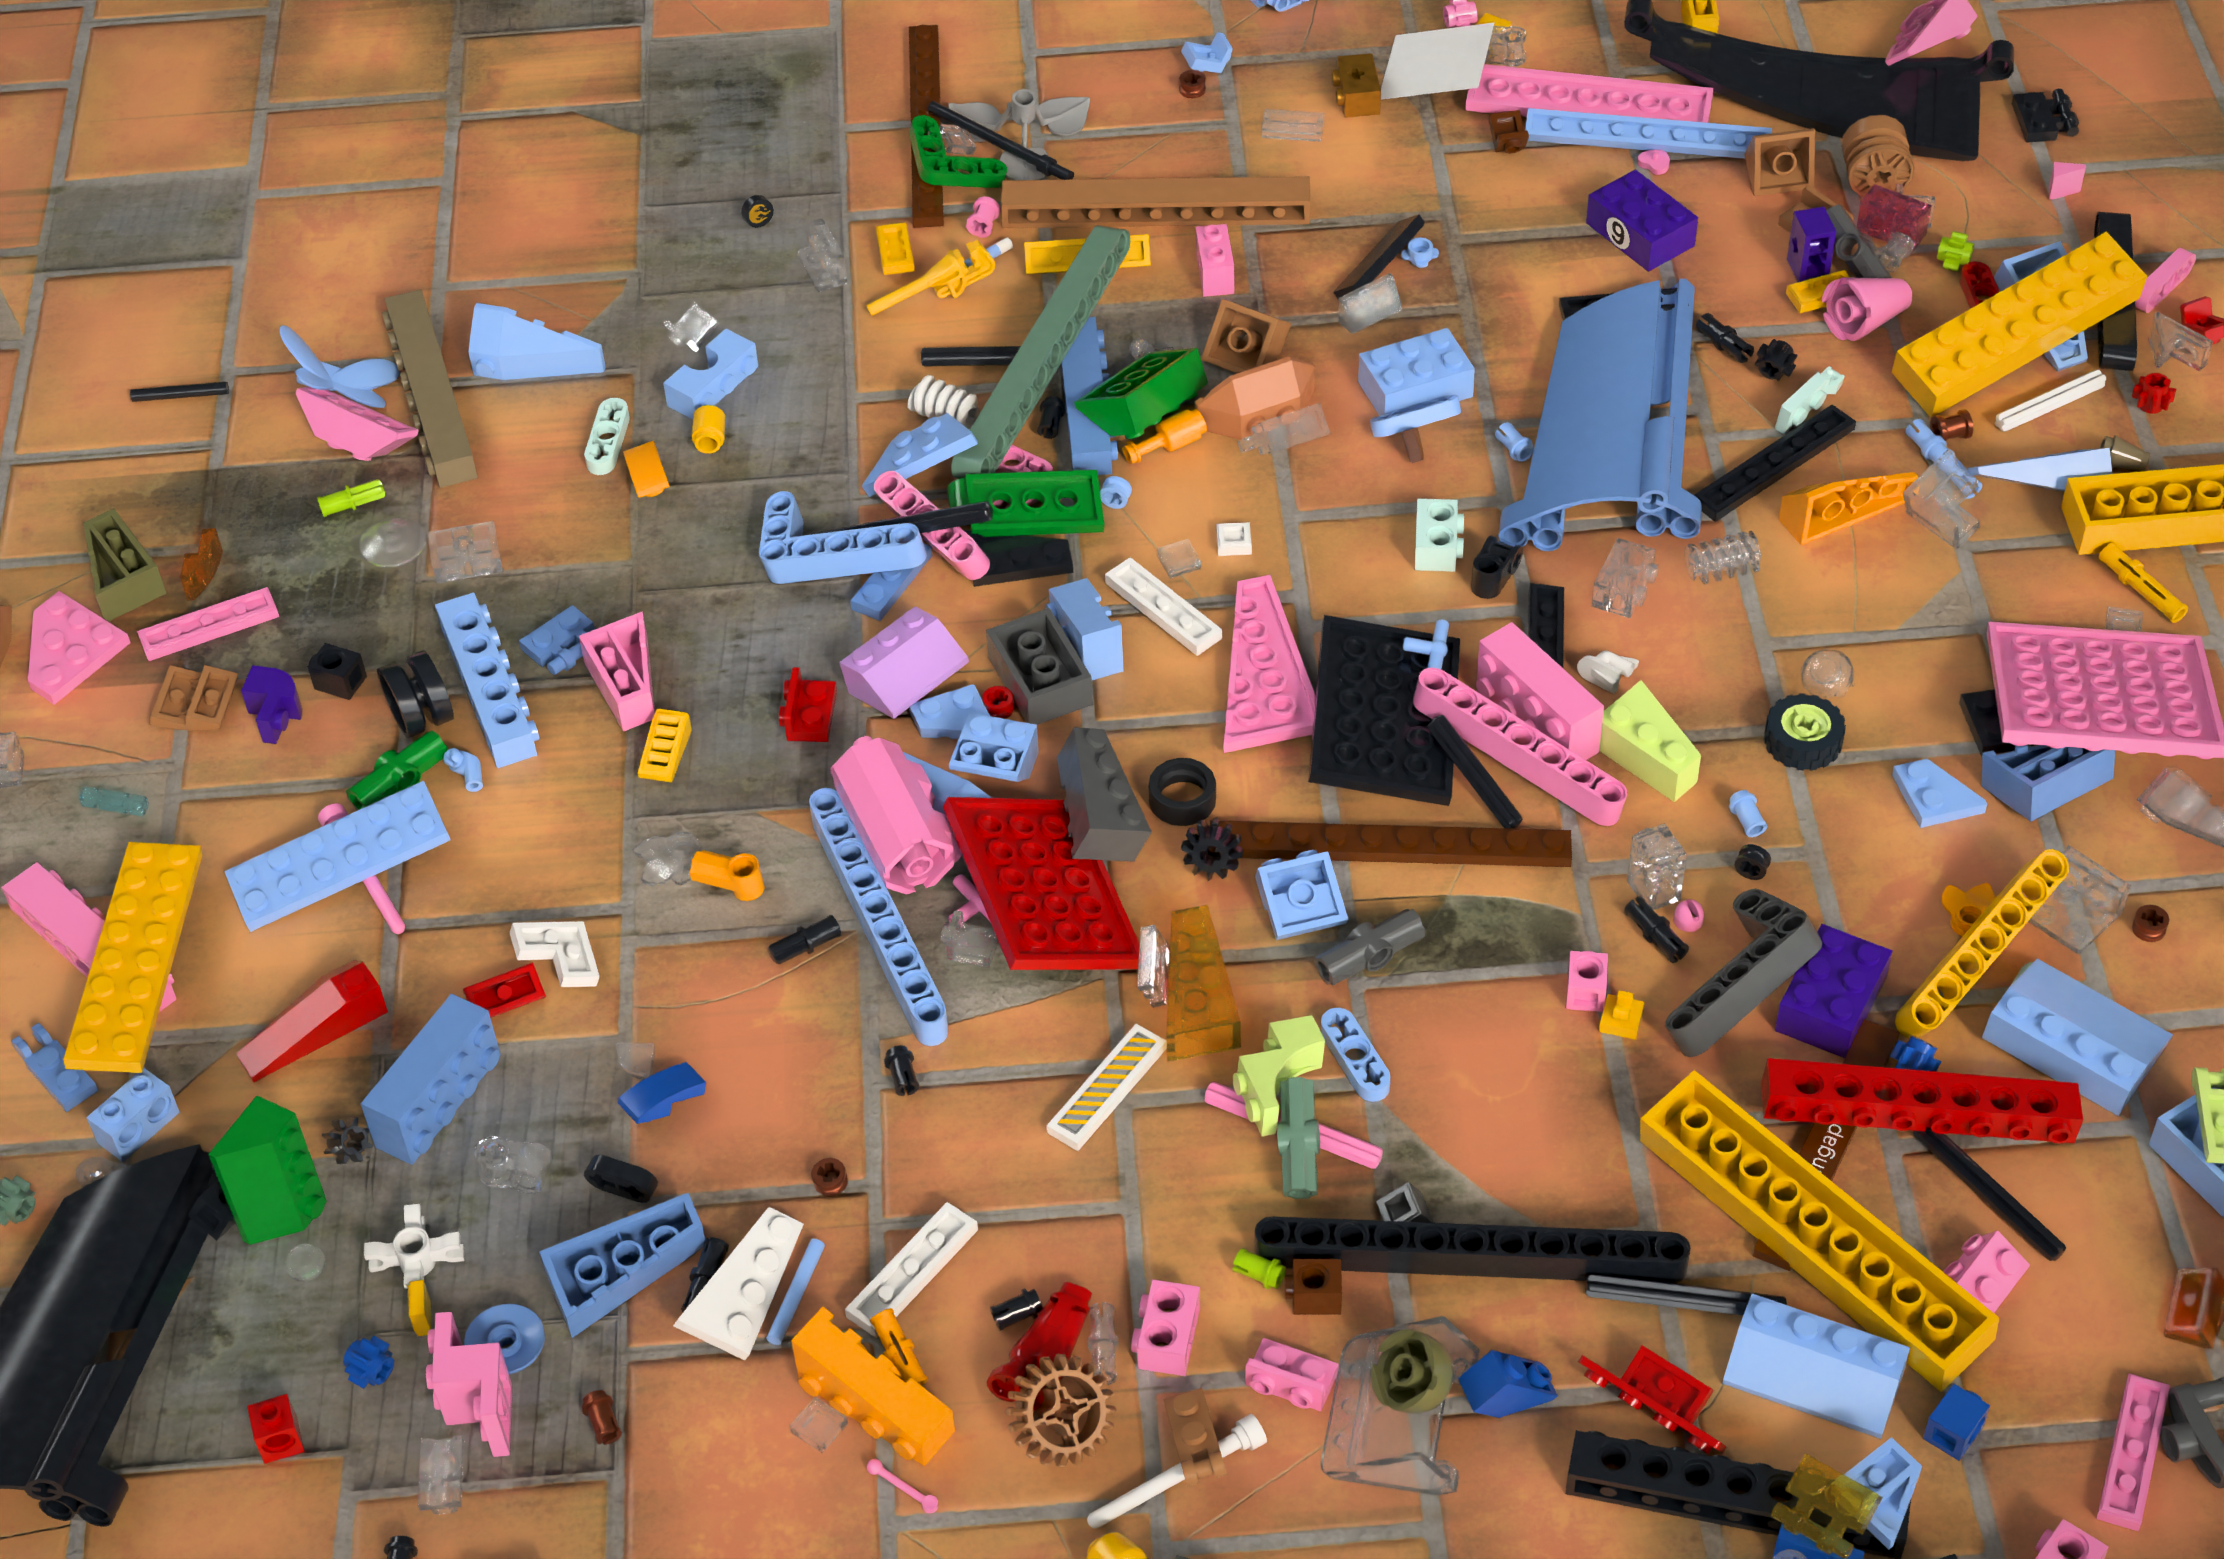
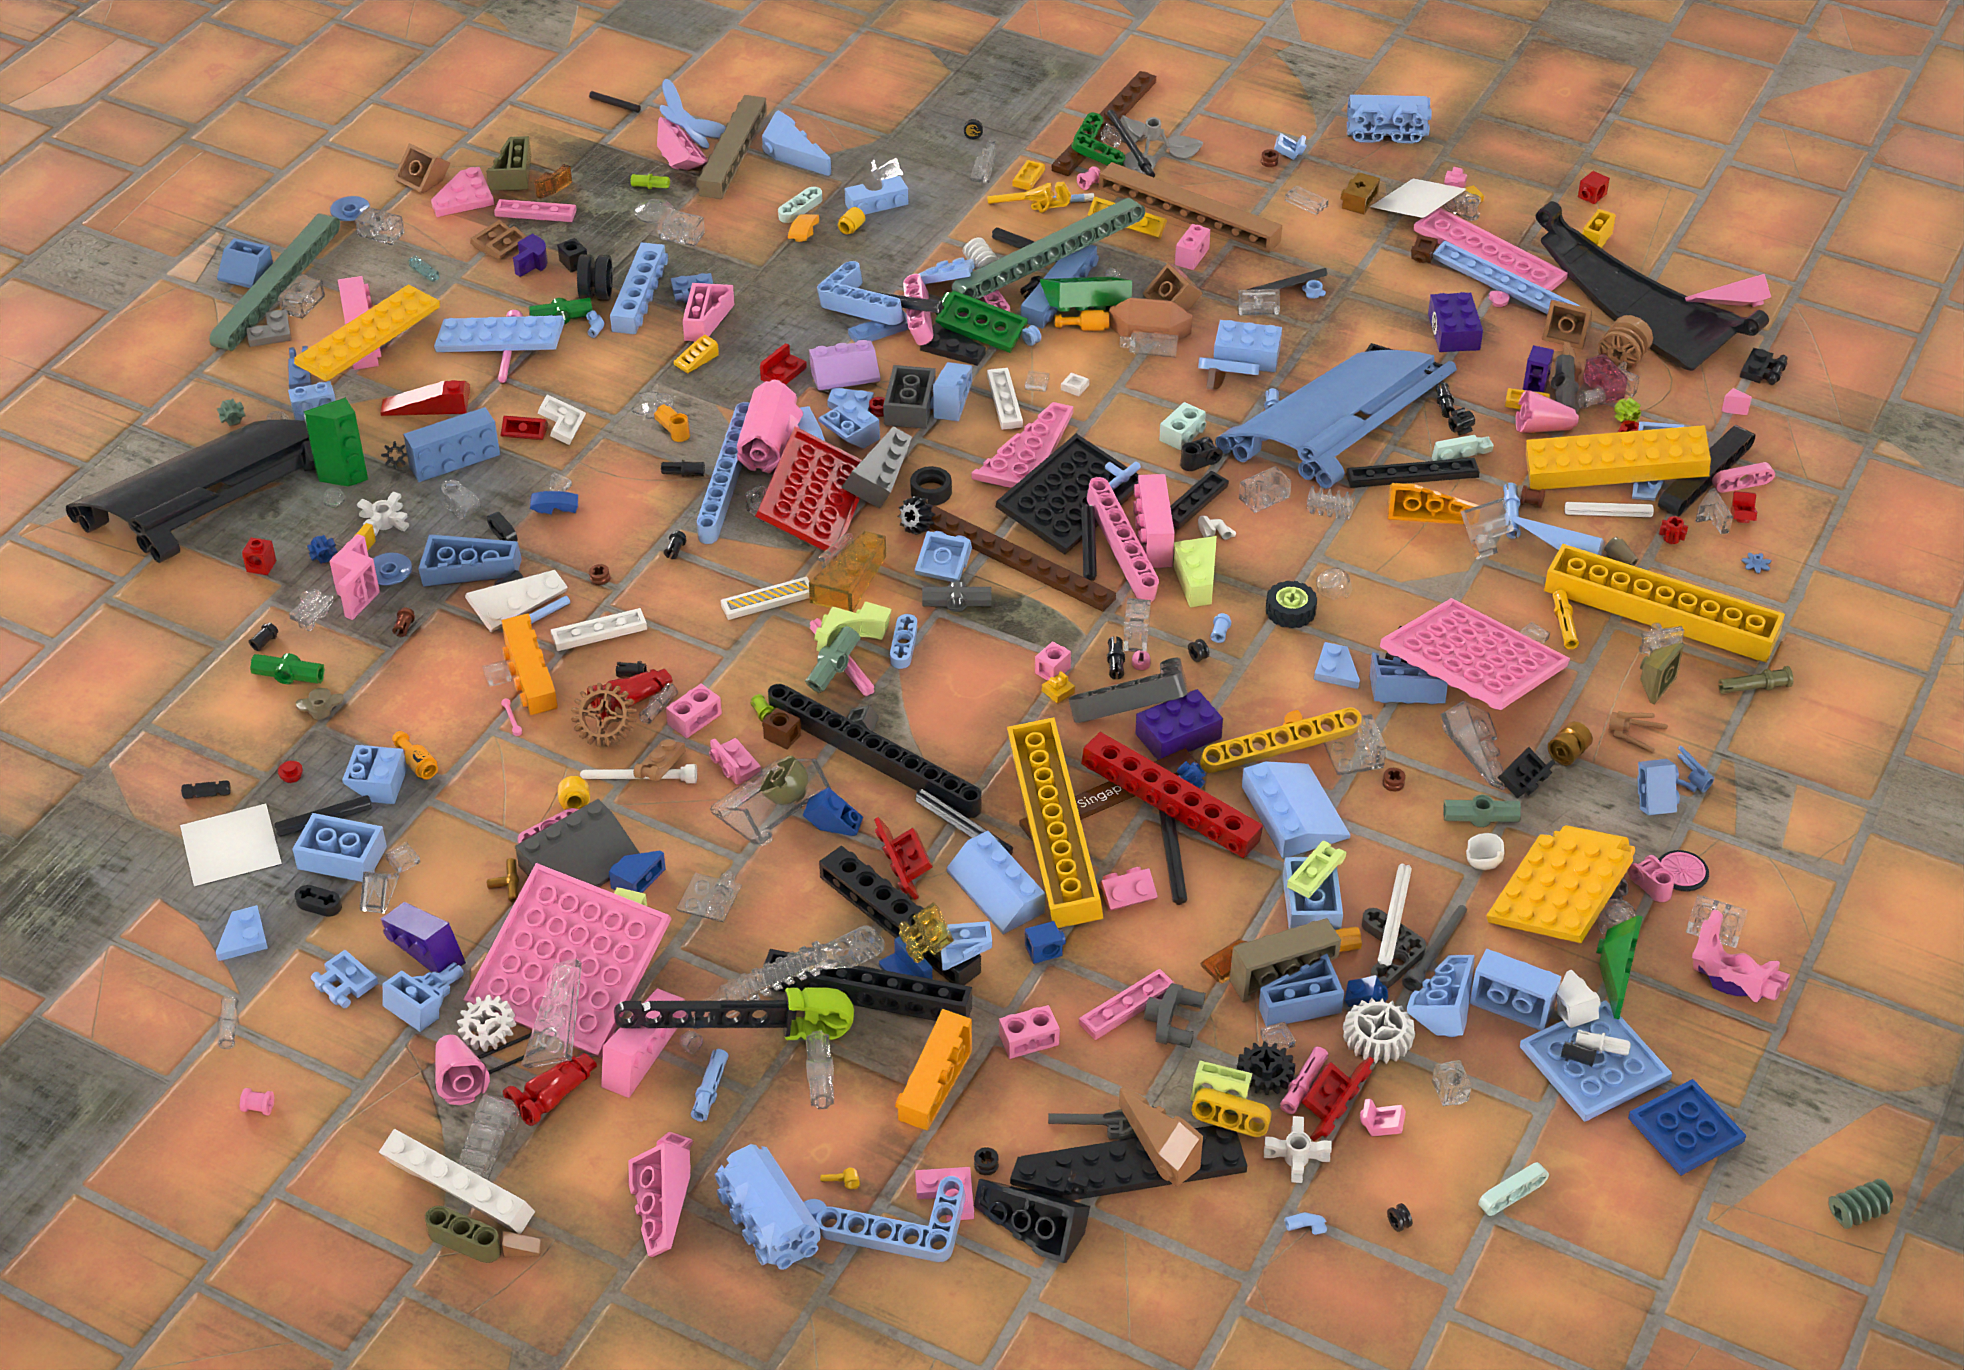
camera: 30 degrees right, 5 degrees down
light orange pin [870,1308,928,1386] -> none

